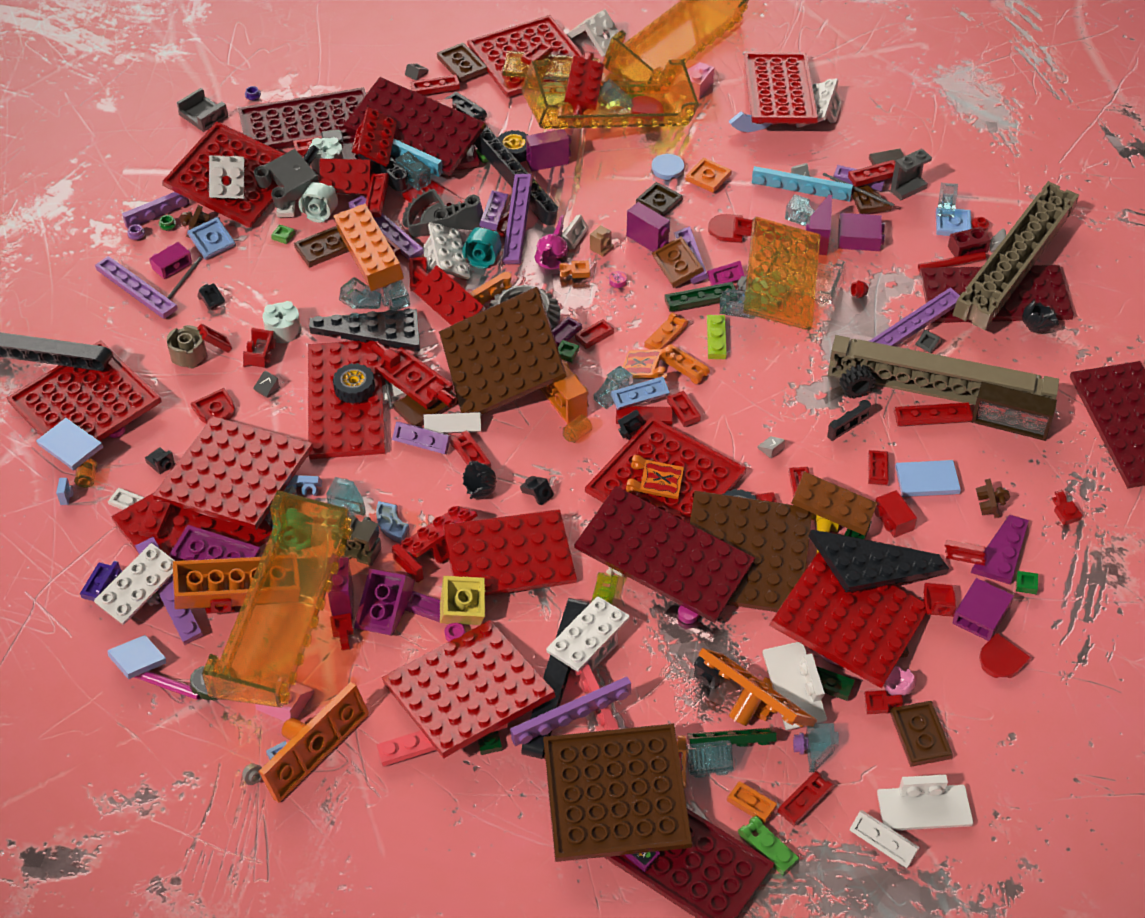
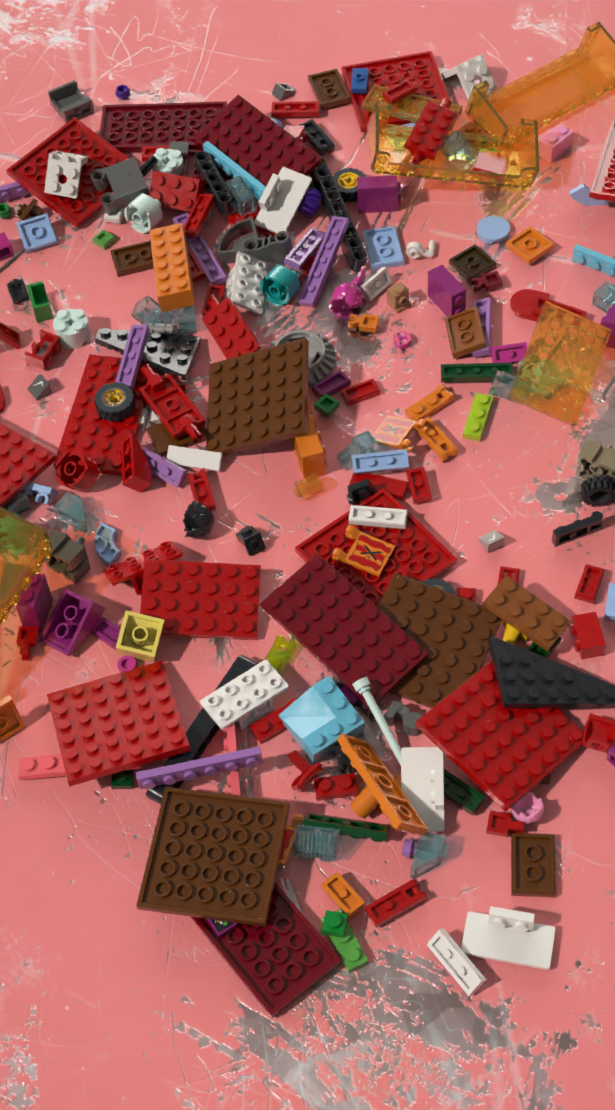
camera: 20 degrees right, 5 degrees up
red bracket [352,107,397,167] -> none
red tile [392,543,424,582] -> none
orange plate [469,272,512,305] -> none
none -> green panel [27,281,54,323]
none -> red brick [55,451,100,492]
none -> medium lavender plate [116,325,150,389]
none -> red slope [121,433,152,493]
none -> light grey axle [148,323,177,334]
none -> red plate [249,698,297,744]
none -> white bracket [254,167,312,233]
none -> medium azure slope [278,676,365,764]
none -> red piece [286,750,323,792]
none -> dark purple gear [298,187,322,217]
none -> red plate [314,773,358,801]
none -> green plate [321,910,348,938]
none -> white tile [348,505,408,529]
none -> blue plate [351,68,369,93]
none -> light aqua piece [352,677,401,765]
none -> light blue tile [363,226,405,270]
none -> dark grey leg [384,701,422,736]
none -> white plate [406,240,436,259]
none -> dark red plate [470,271,503,292]

